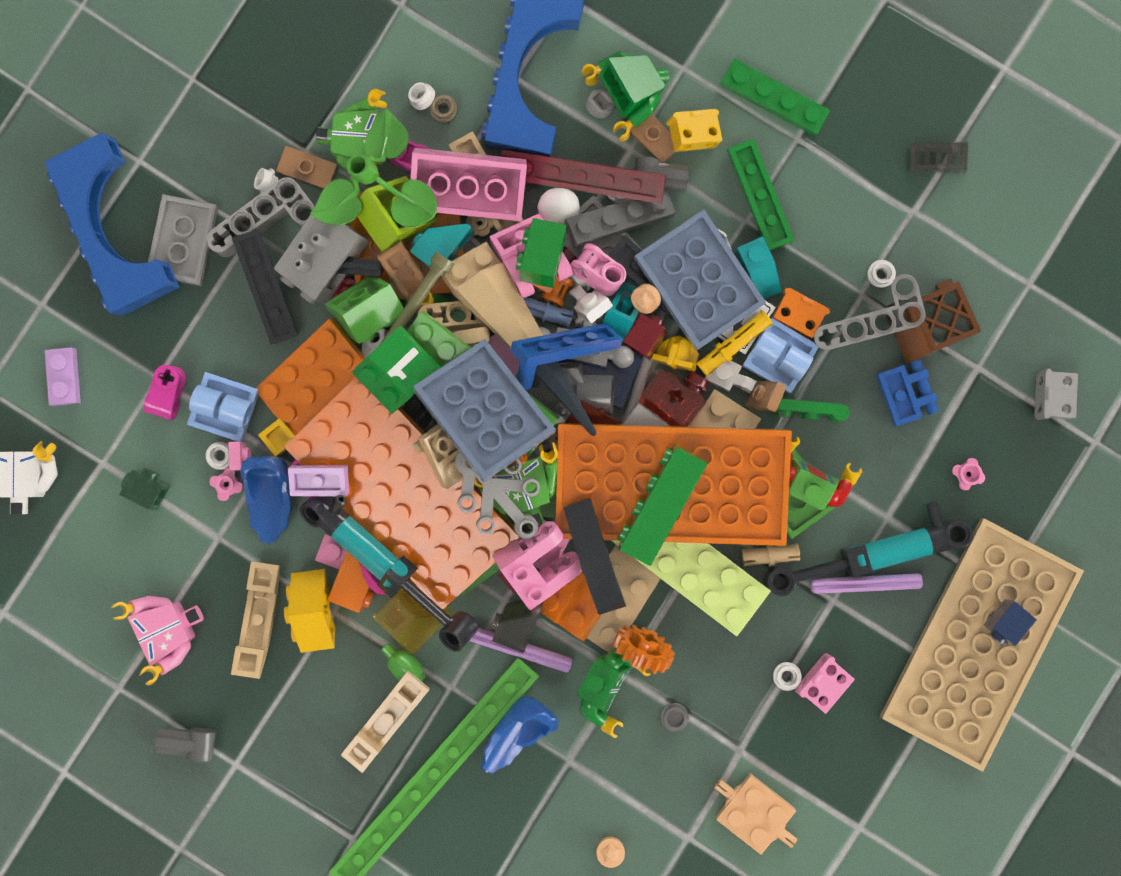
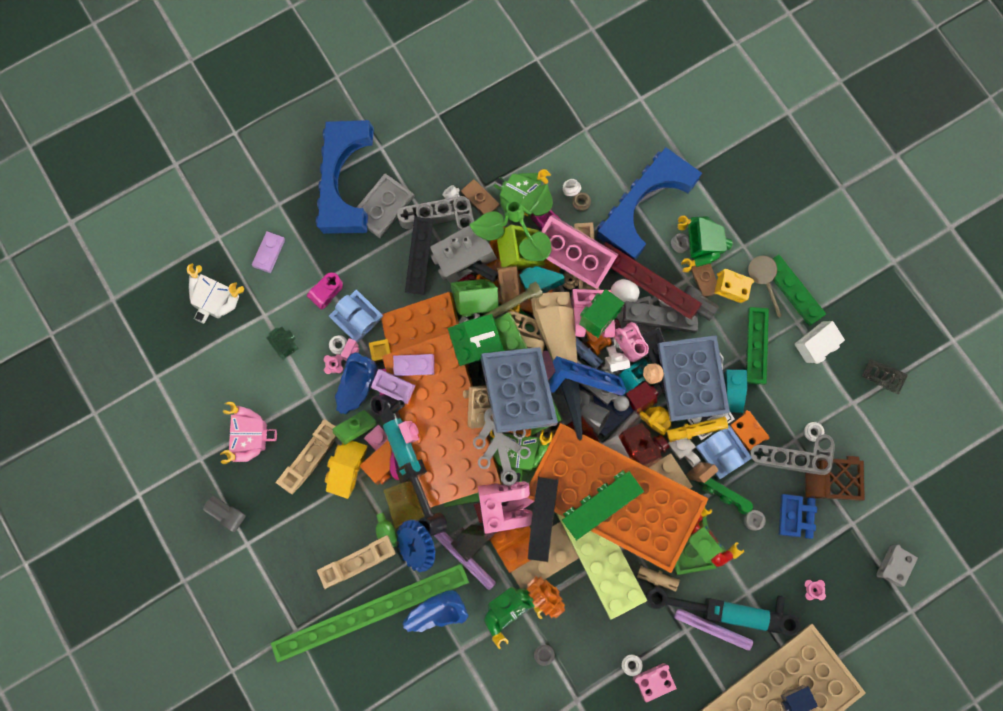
camera: 30 degrees right, 10 degrees down
none -> bright green plate [333,410,376,445]
none -> lavender plate [393,354,434,376]
none -> blue gear [397,520,435,572]
none -> bright pink plate [398,421,419,443]
none -> light grey tile [744,510,766,531]
none -> dark tan piece [748,256,781,317]
none -> white brick [795,321,845,364]

